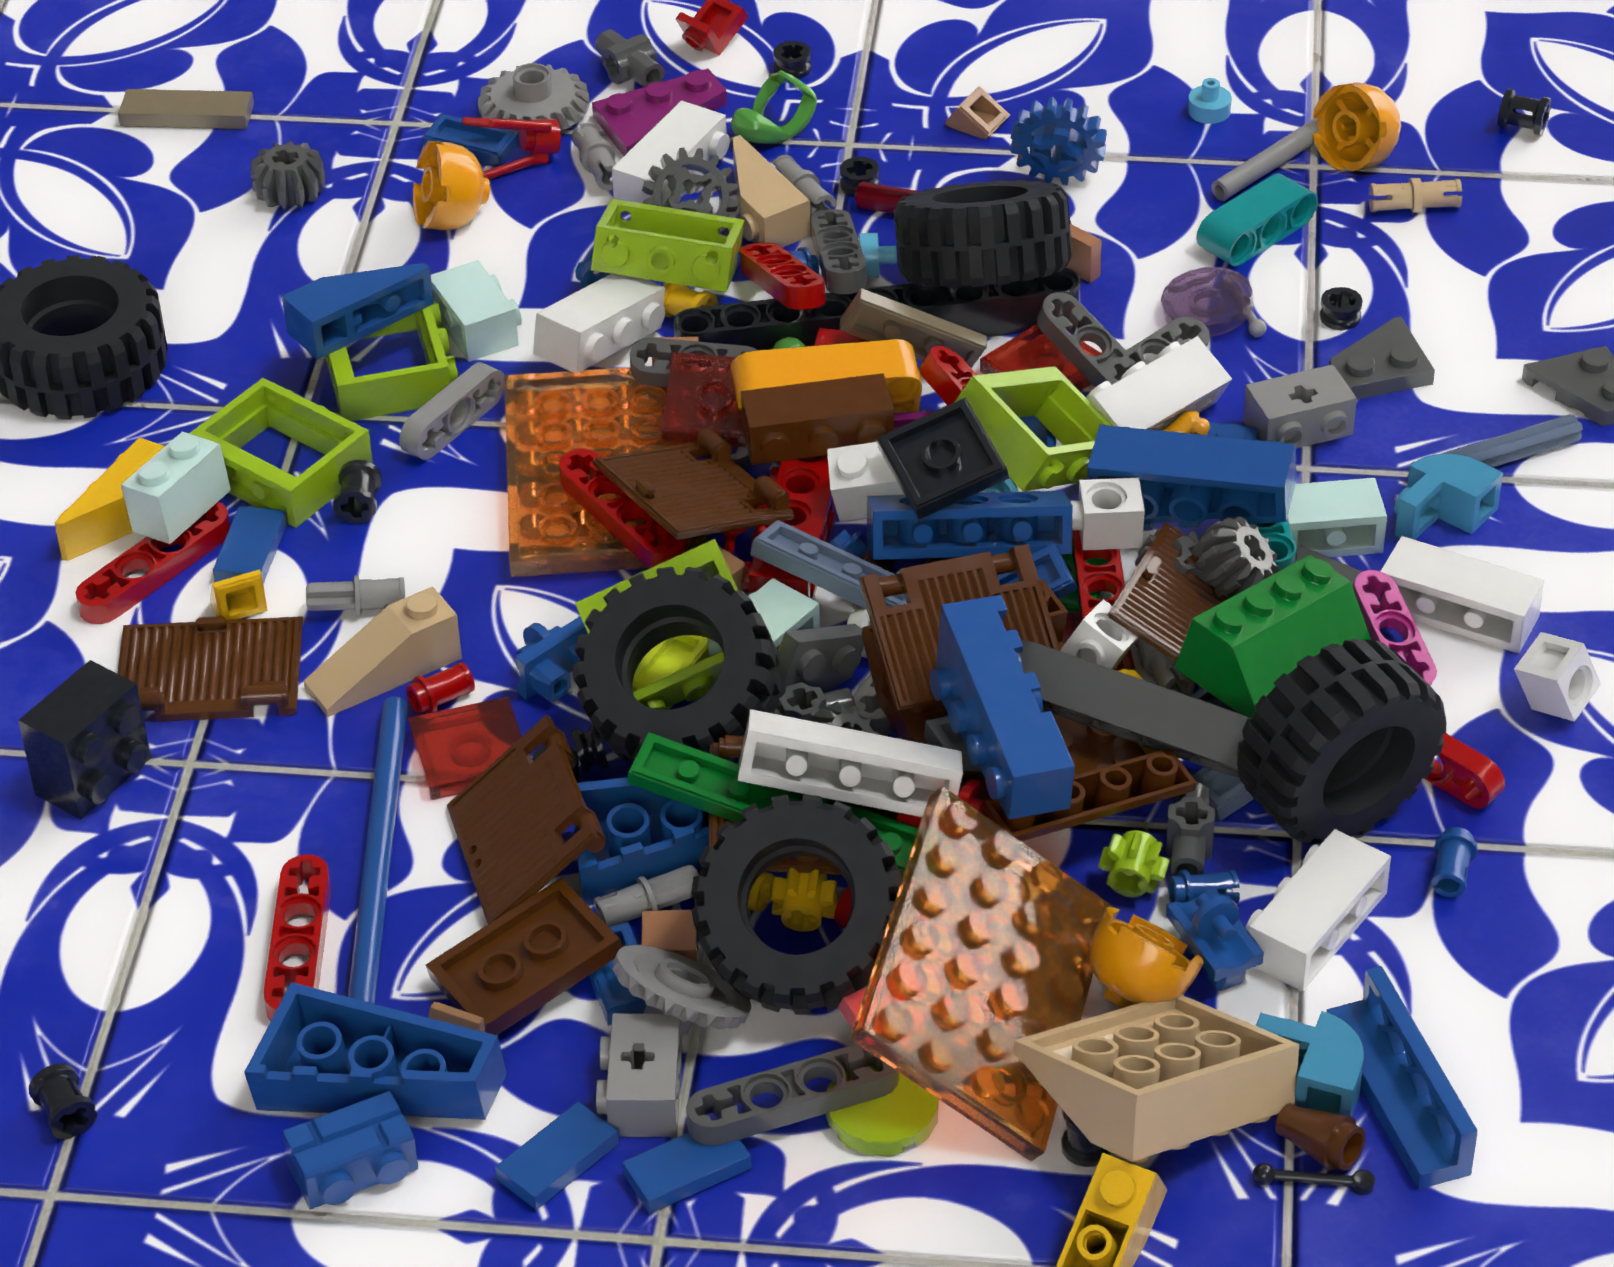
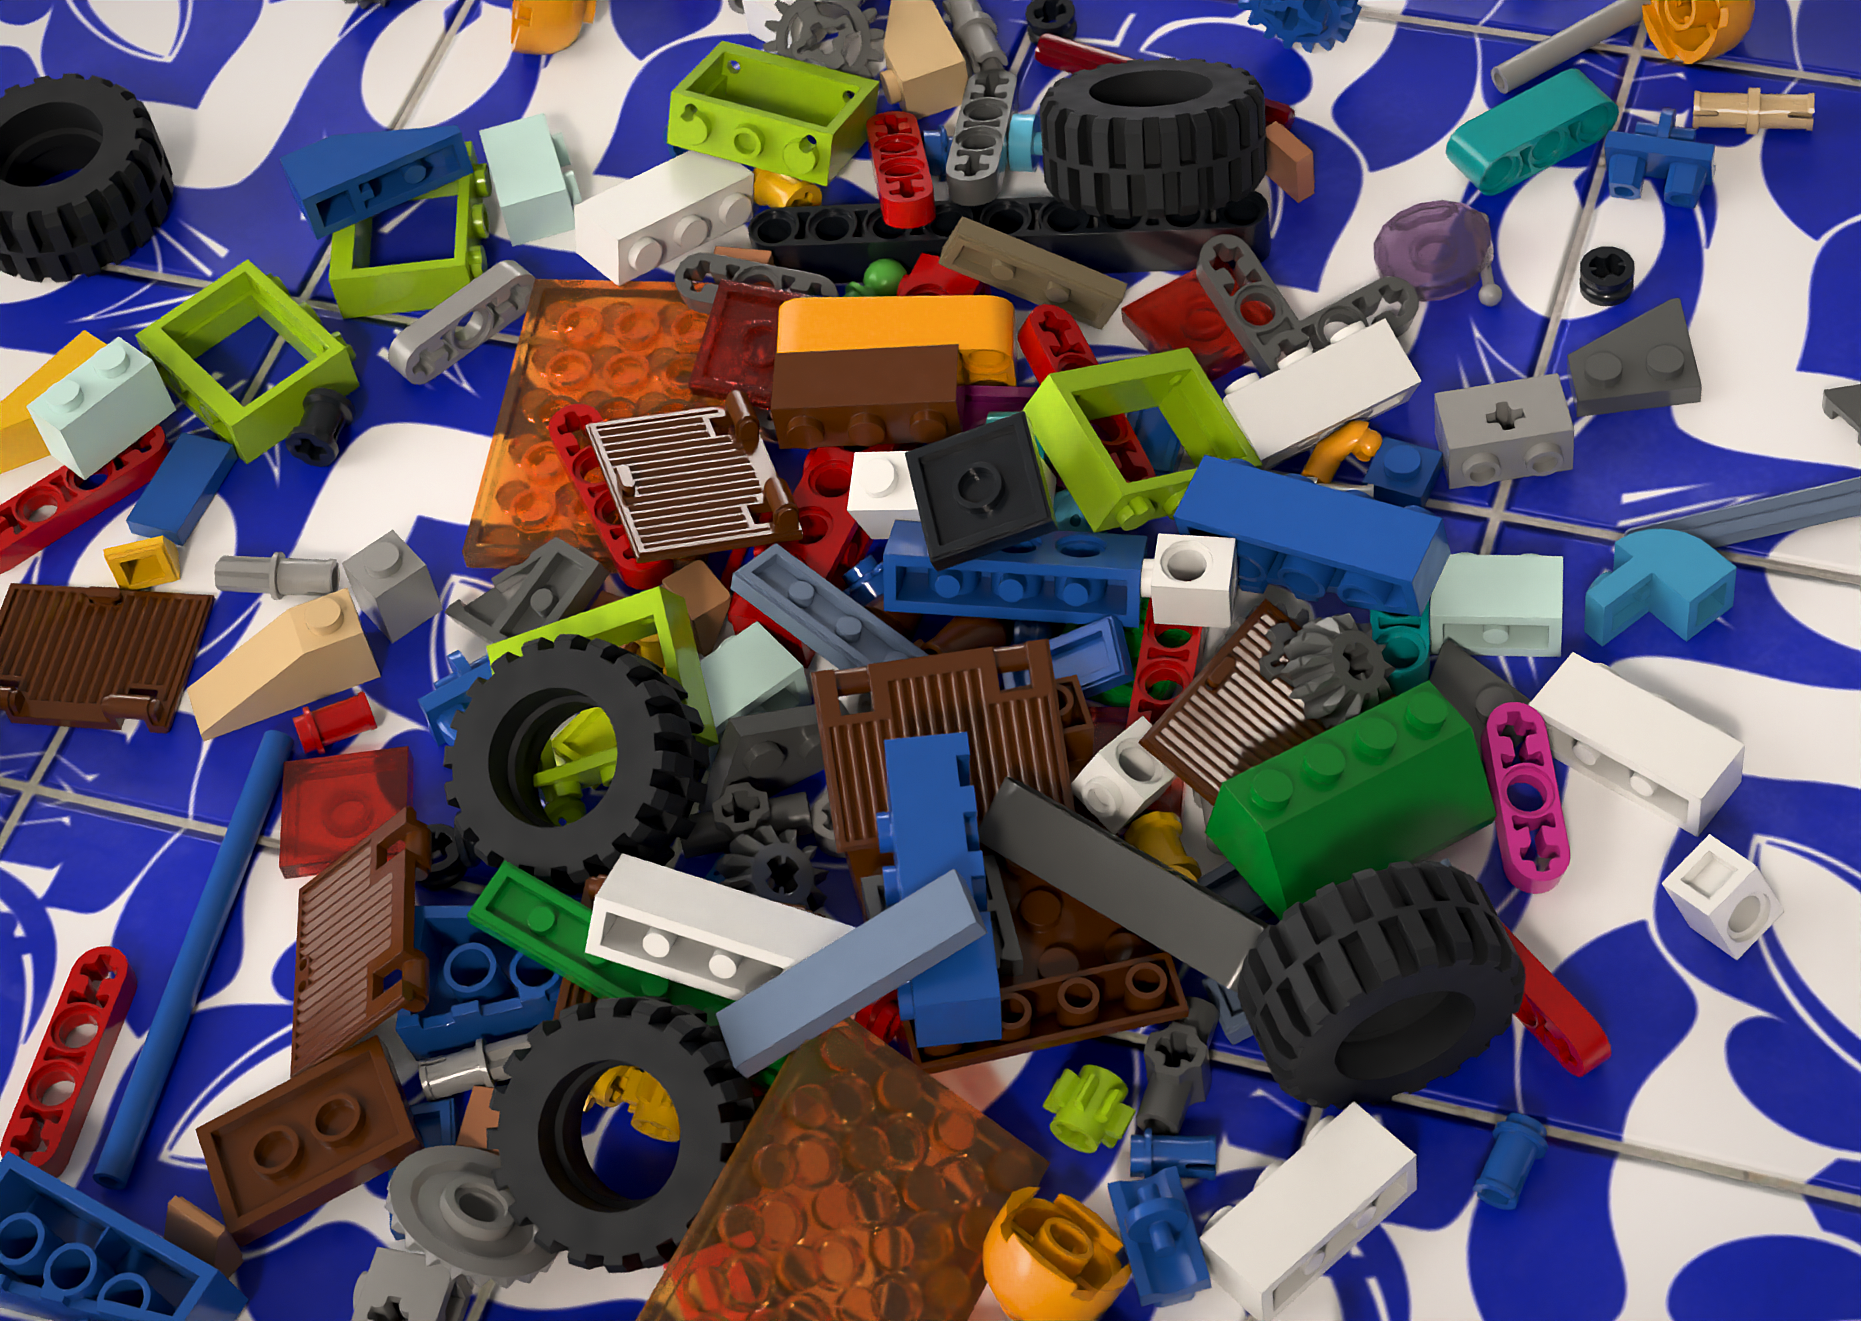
camera: 20 degrees right, 10 degrees up
none -> light grey brick [342,529,443,643]
none -> dark grey wing [444,537,610,644]
none -> sand blue tile [716,869,988,1078]
none -> blue hips [1604,107,1716,209]

